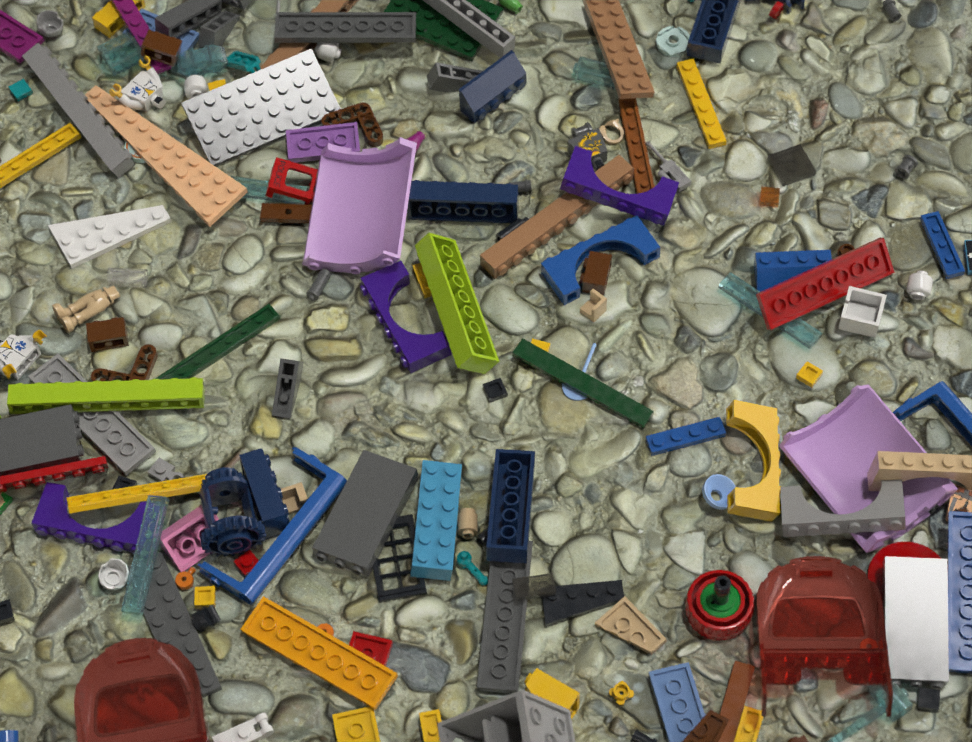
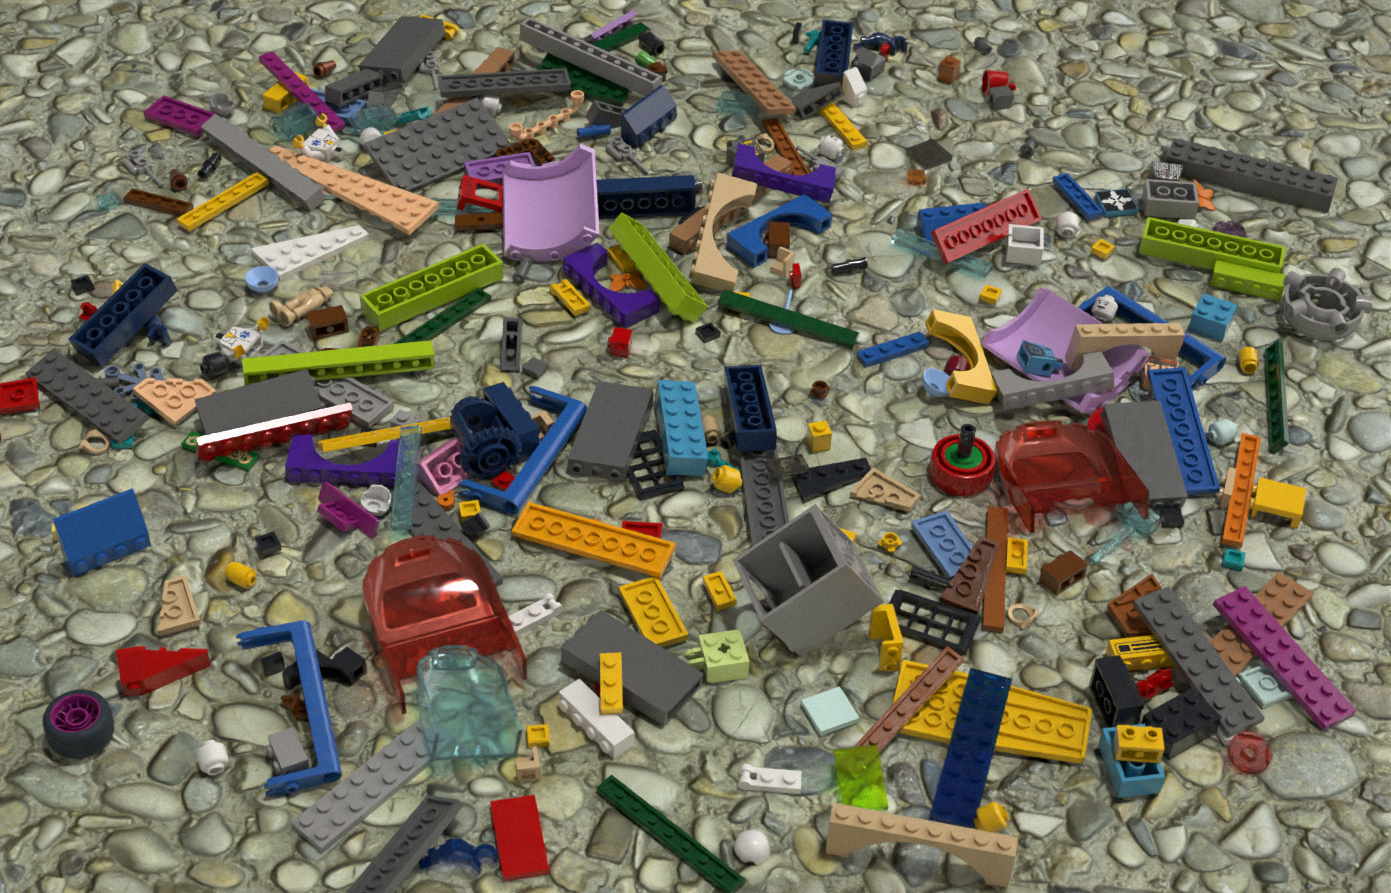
camera: 15 degrees left, 15 degrees down
teal tile [8,79,33,102] -> none
reddish brown brick [141,29,182,67] -> none
none -> black pin [197,153,222,179]
none -> light blue piece [245,266,279,293]
none -> magenta bracket [317,481,379,538]
none -> lime brick [360,243,503,331]
none -> light nougat bar [509,90,584,141]
none -> dark grey tile [522,357,548,379]
none -> yellow plate [549,279,591,316]
none -> blue pin [576,124,611,139]
none -> light grey piece [606,137,649,174]
none -> red brick [607,327,632,357]
none -> orange piece [610,272,646,292]
none -> reddish brown plate [648,62,668,82]
none -> tan arch [689,173,757,292]
none -> yellow head [712,465,742,493]
none -> red plate [789,263,802,288]
none -> dark grey slope [791,82,844,120]
none -> yellow brick [806,420,832,453]
none -> reddish brown plate [809,380,830,398]
none -> white head [818,135,844,159]
none -> black pin [831,257,868,275]
none -> white slope [841,67,867,108]
none -> dark grey piece [850,47,886,81]
none -> dark orange brick [938,56,961,84]
none -> dark red head [943,355,970,377]
none -> red hat [982,69,1016,95]
none -> dark grey brick [988,86,1014,110]
none -> dark azure torso [1016,340,1063,376]
none -> yellow plate [1091,239,1115,259]
none -> white head [1091,295,1118,323]

